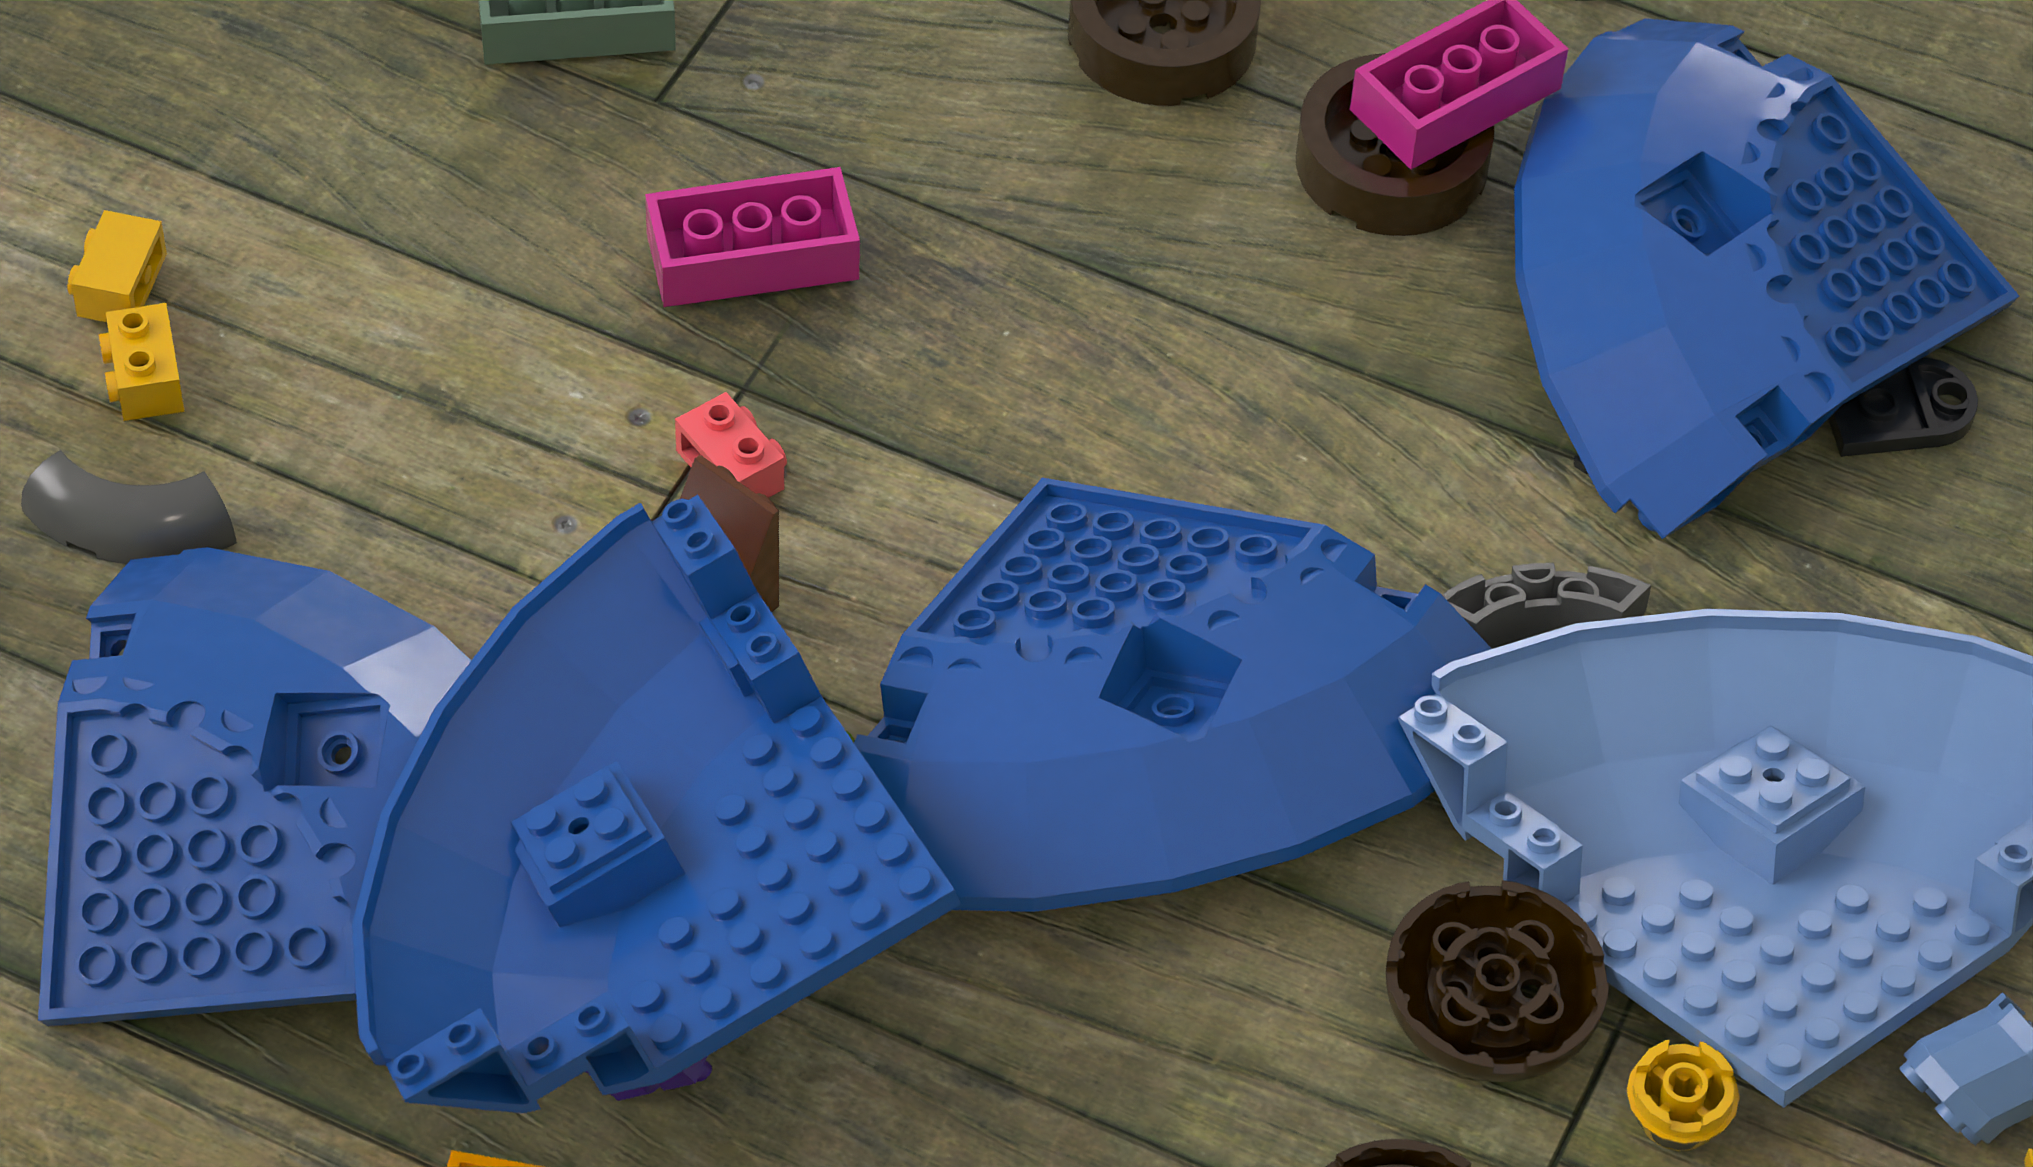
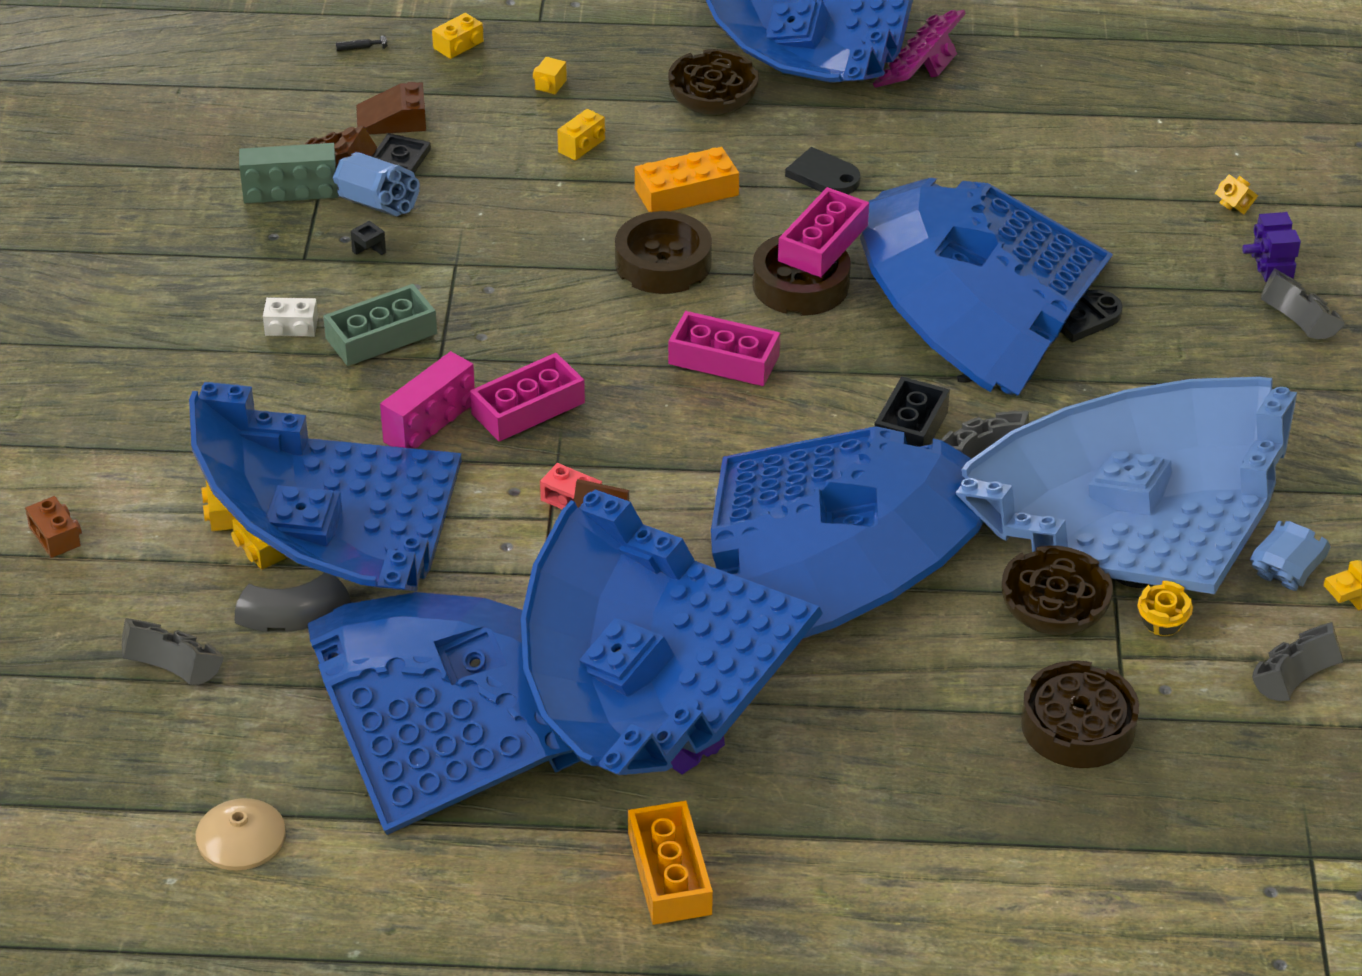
camera: 20 degrees left, 10 degrees down
none -> blue panel [189,382,462,592]
none -> dark pink brick [380,351,475,449]
none -> dark pink brick [668,311,780,386]
none -> black brick [874,376,950,447]

